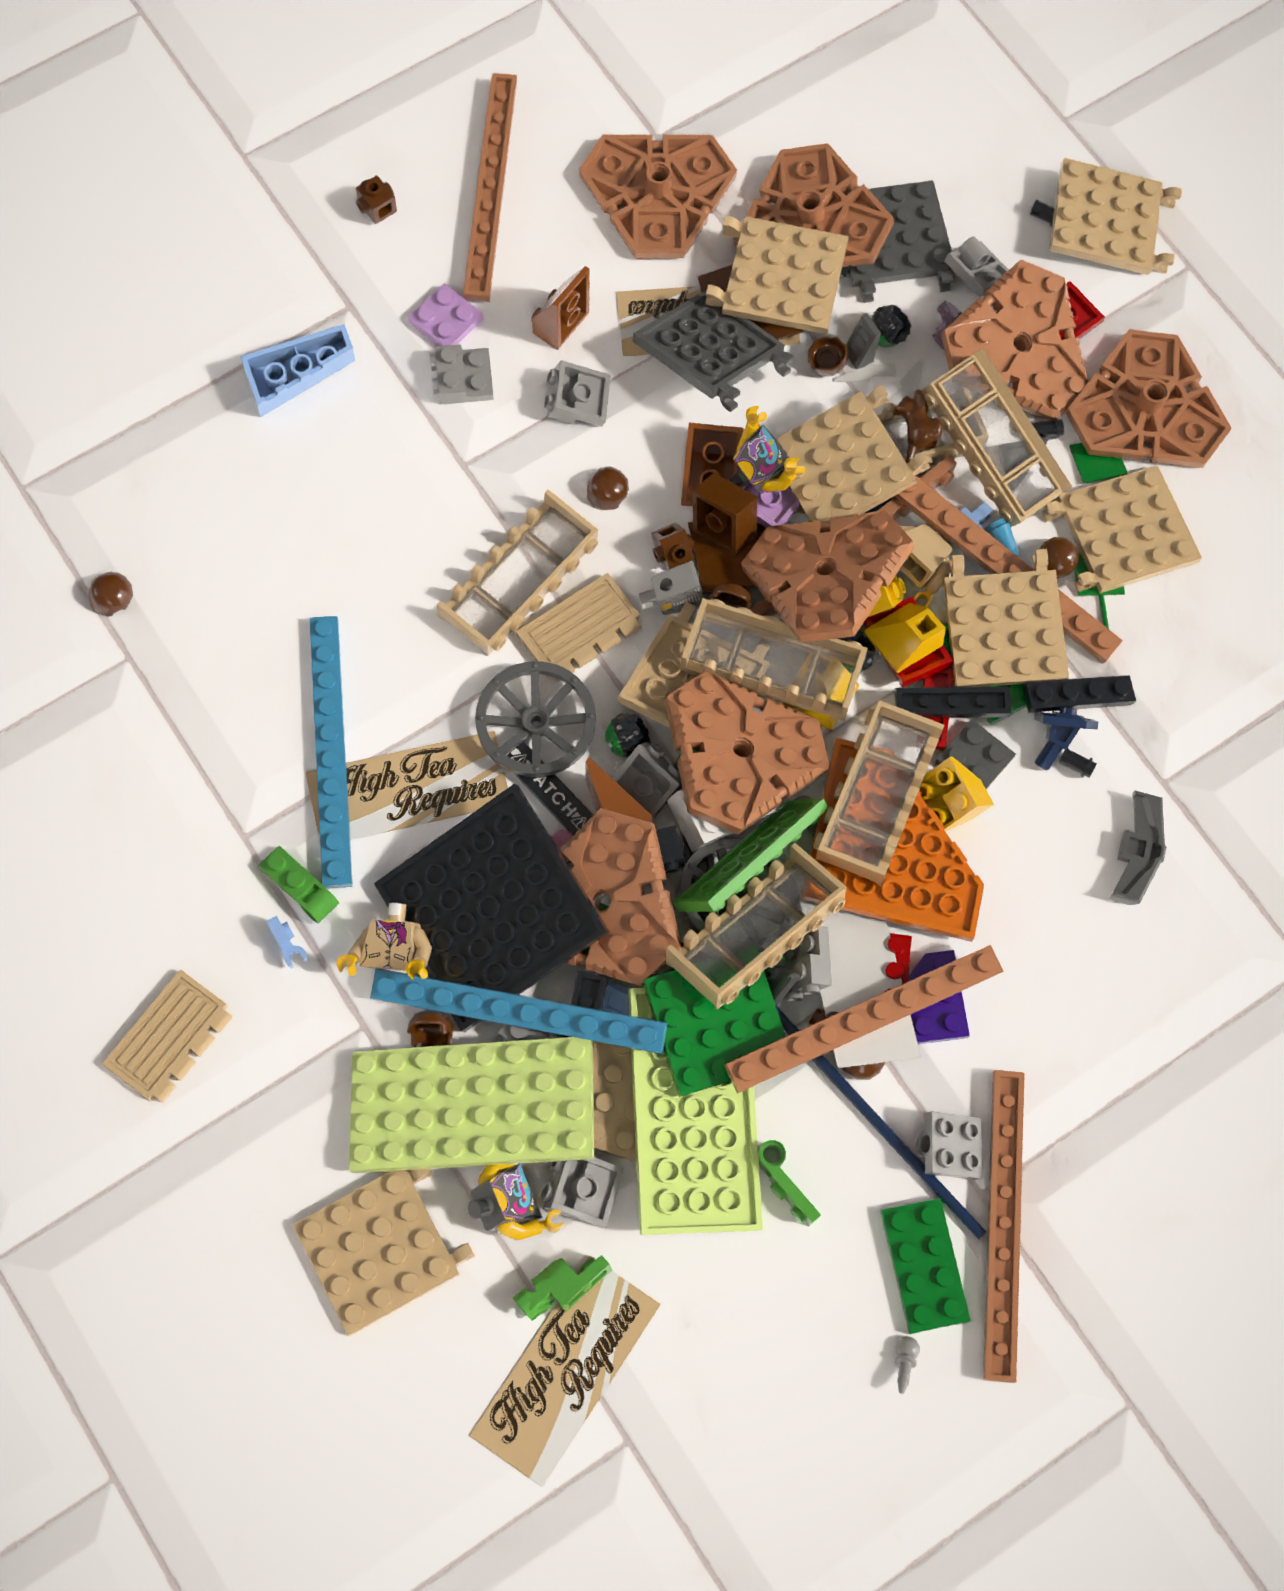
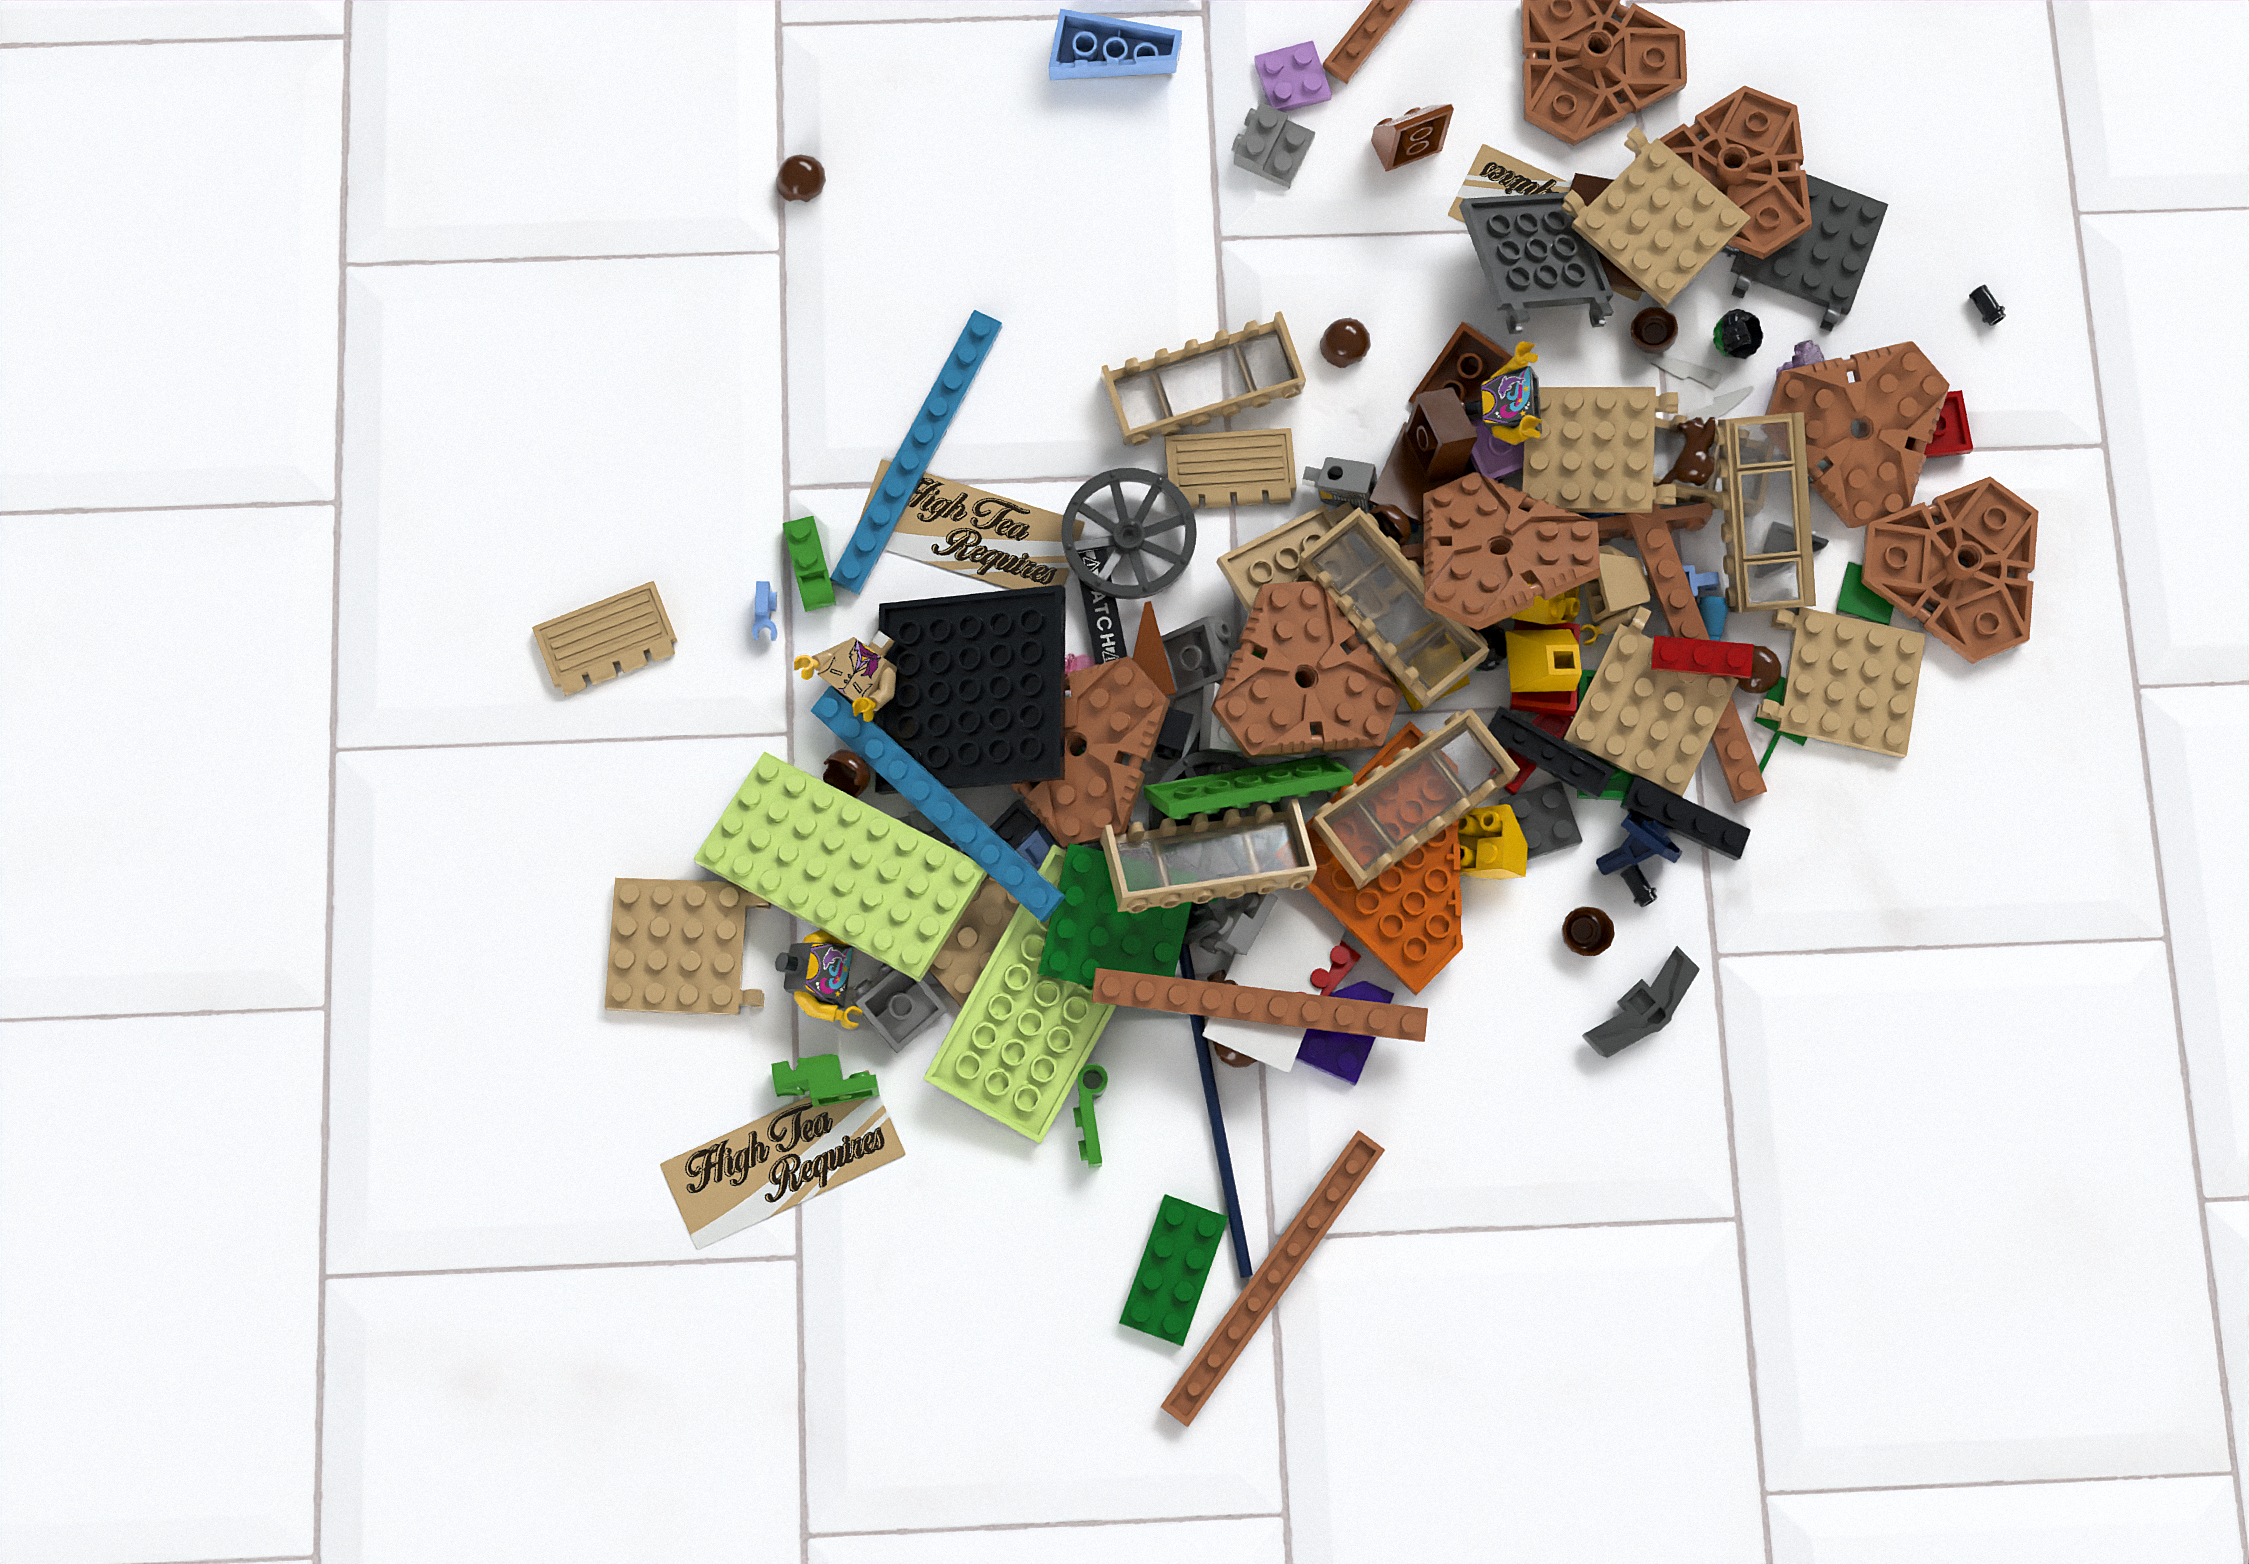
camera: 30 degrees right, 5 degrees up
light grey plate [544,360,611,427] -> none
black piece [605,713,651,758] -> none
reddish brown brick [651,522,695,569] -> none
dark grey slope [846,313,881,369] -> none
light grey bar [895,1336,920,1394] -> none
light grey plate [915,1111,982,1180] -> none
light grey plate [944,236,1009,297] -> none
black pin [1031,417,1064,439] -> none
tan plate [1049,157,1182,275] -> none
none -> reddish brown hair [1561,906,1615,956]
none -> red plate [1651,635,1754,679]

